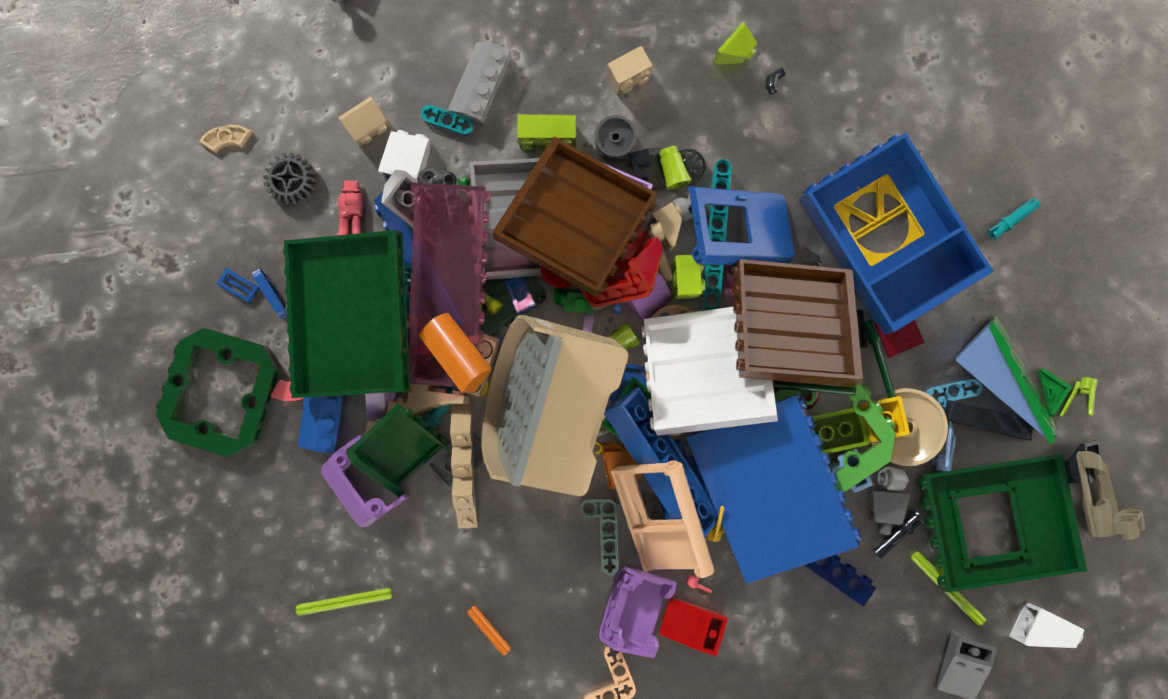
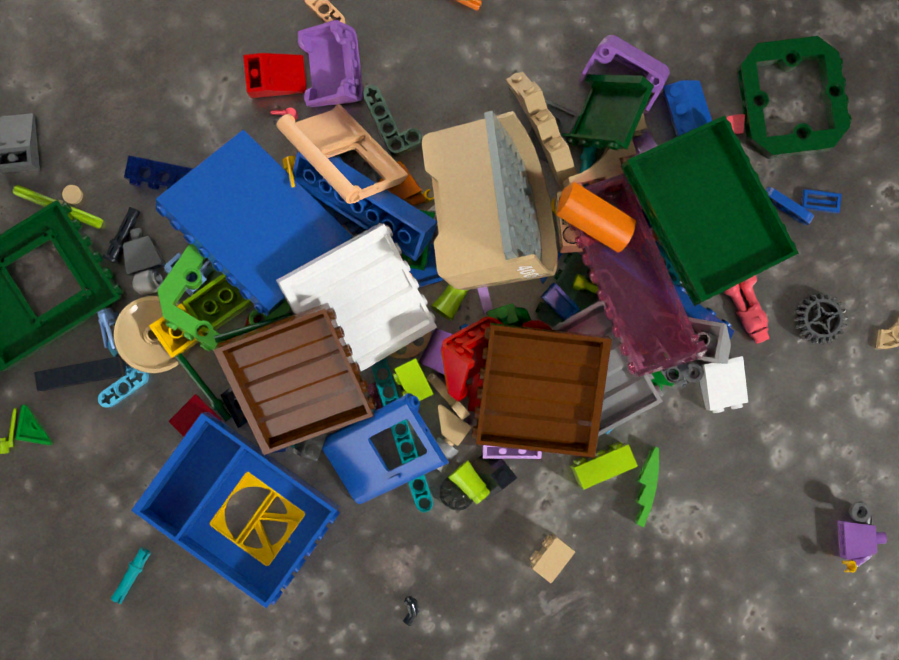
camera: 160 degrees right, 0 degrees up
tan slope [338,97,390,146] -> none
teal beam [421,105,474,136] -> none
light grey slope [448,42,512,126] -> none
dark grey wheel [594,115,637,163] -> none
lime slope [713,22,757,65] -> none
medium blue piece [956,315,1057,445] -> none
none -> tan tile [62,185,83,205]
none -> bright green slope [634,446,659,527]

